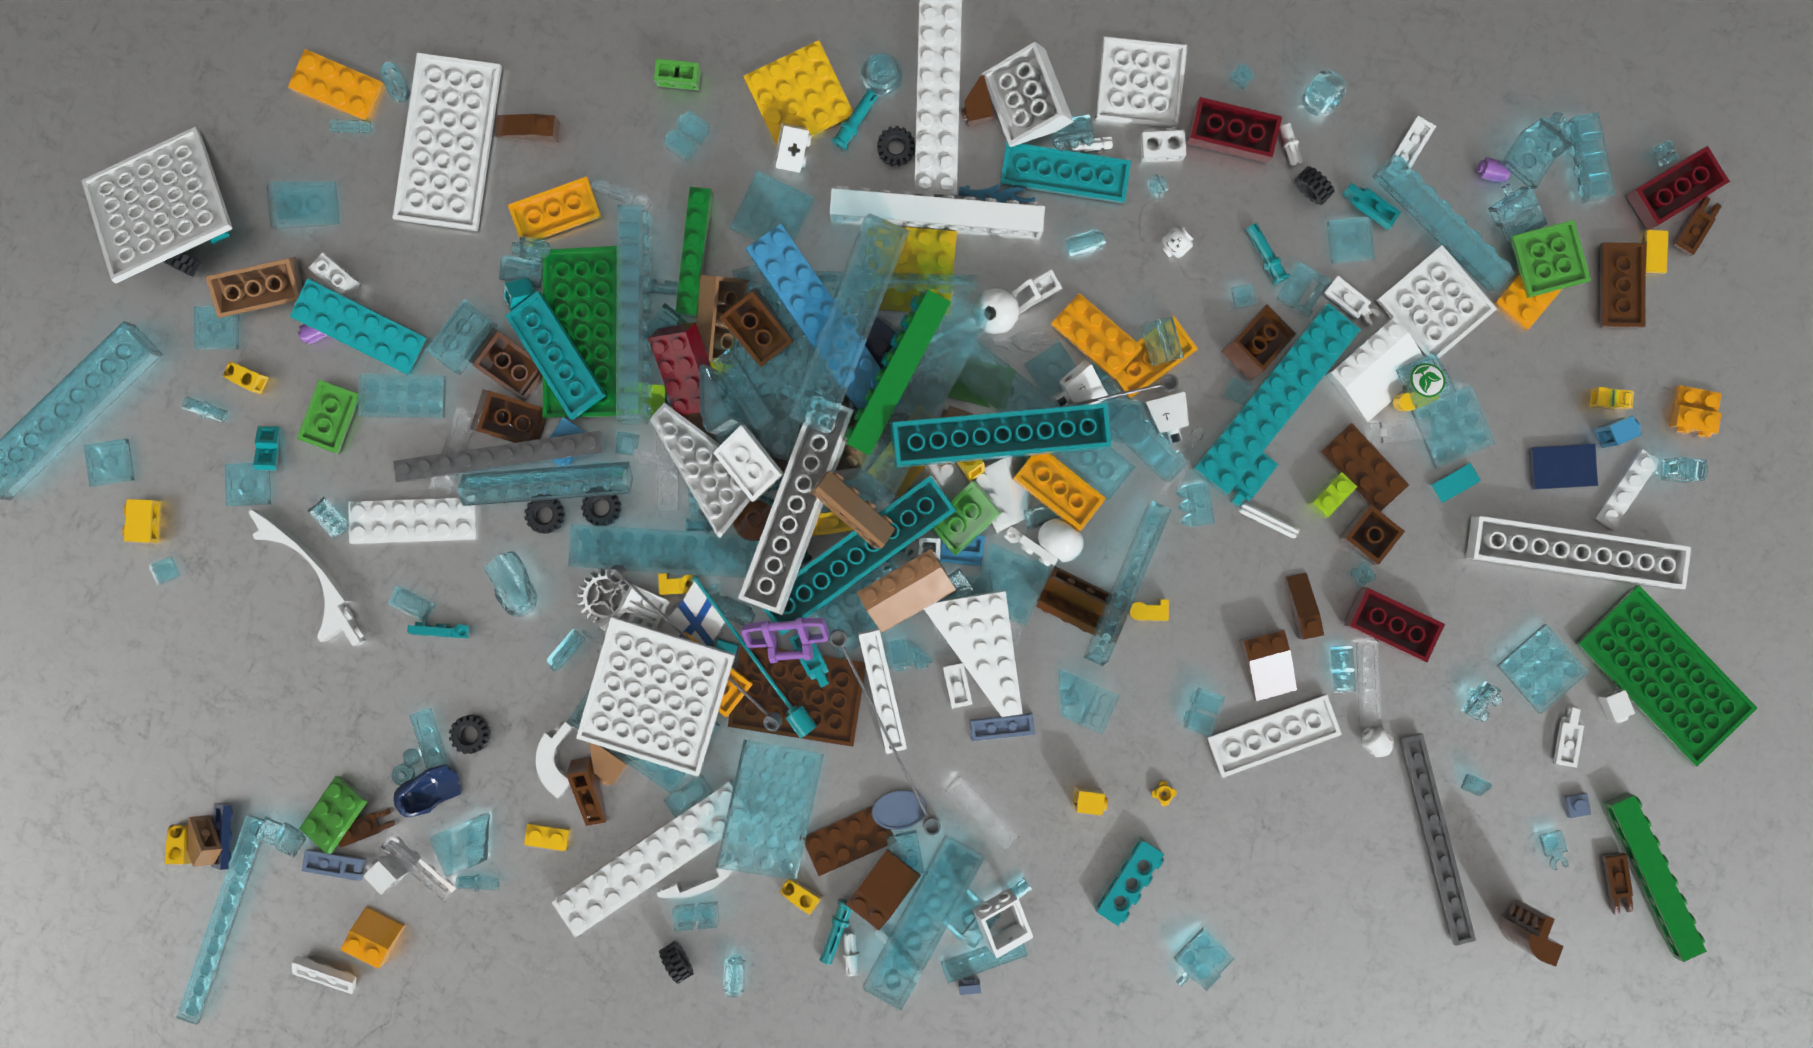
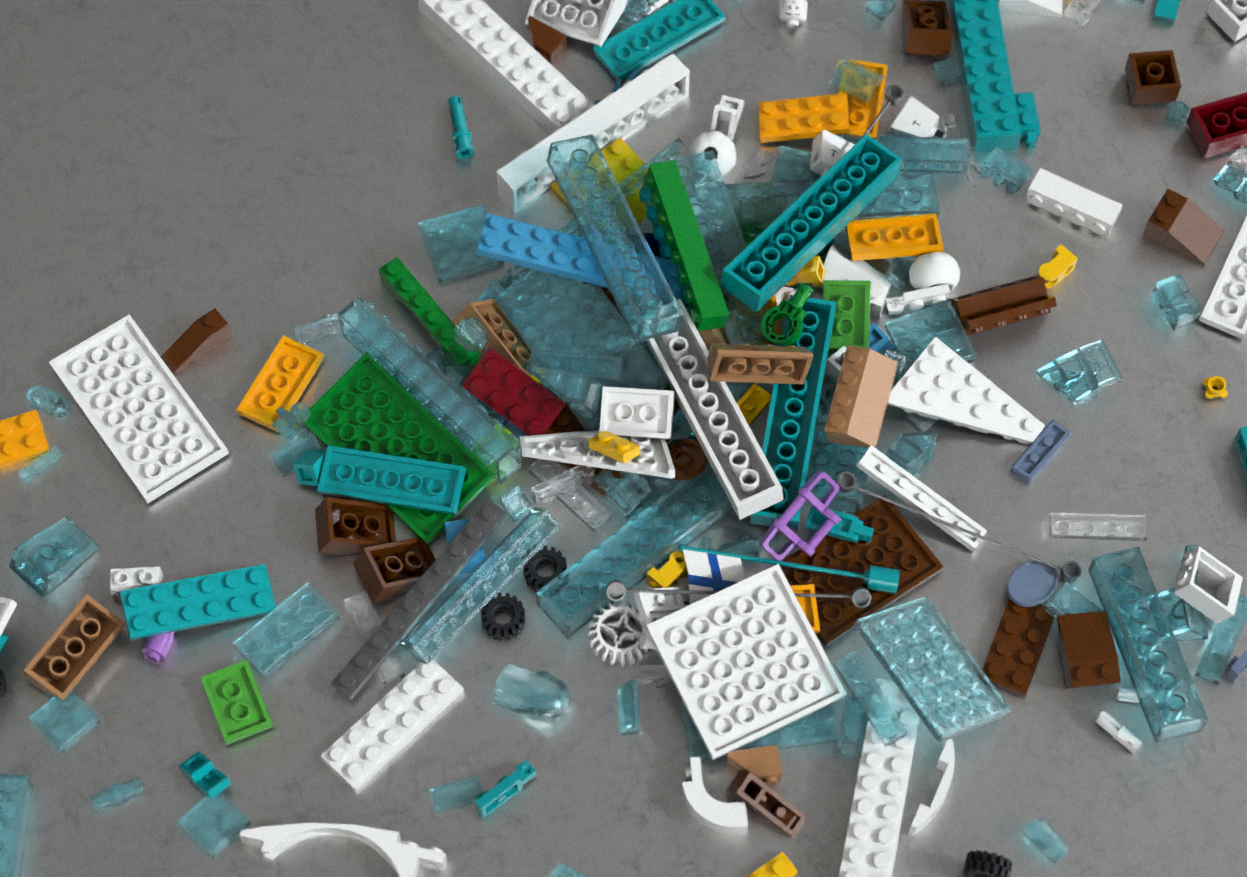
camera: 45 degrees left, 25 degrees down
yellow leg [222,361,269,394] -> none
clear light blue hips [307,497,349,539] -> none
clear light blue slope [426,300,498,375] -> none
black tyre [449,715,491,754] -> none
bright green brick [654,59,701,91] -> none
clear light blue piece [664,110,711,163] -> none
clear light blue piece [672,901,720,932] -> none
reddish brown slope [719,287,794,367] -> none
yellow plate [743,40,853,148] -> none
white brick [773,123,811,173] -> none
yellow leg [779,877,823,915] -> none
teal pin [819,899,852,965] -> none
clear light blue cone [861,53,903,95] -> none
black tyre [877,126,915,167] -> none
white plate [943,663,973,709] -> none
clear light blue head [1065,229,1106,258] -> none
yellow brick [1073,786,1108,816] -> none
clear light blue brick [1083,501,1172,666] -> none
white axle [1239,502,1299,538] -> none
reddish brown slope [1285,573,1324,640] -> none
lime brick [1307,472,1357,518] -> none
reddish brown plate [1320,423,1409,512] -> none
none -> clear light blue head [453,317,489,352]
none -> yellow plate [588,431,640,463]
none -> green pin [761,283,814,346]
none -> clear light blue plate [834,651,907,747]
none -> white brick [1026,168,1123,237]

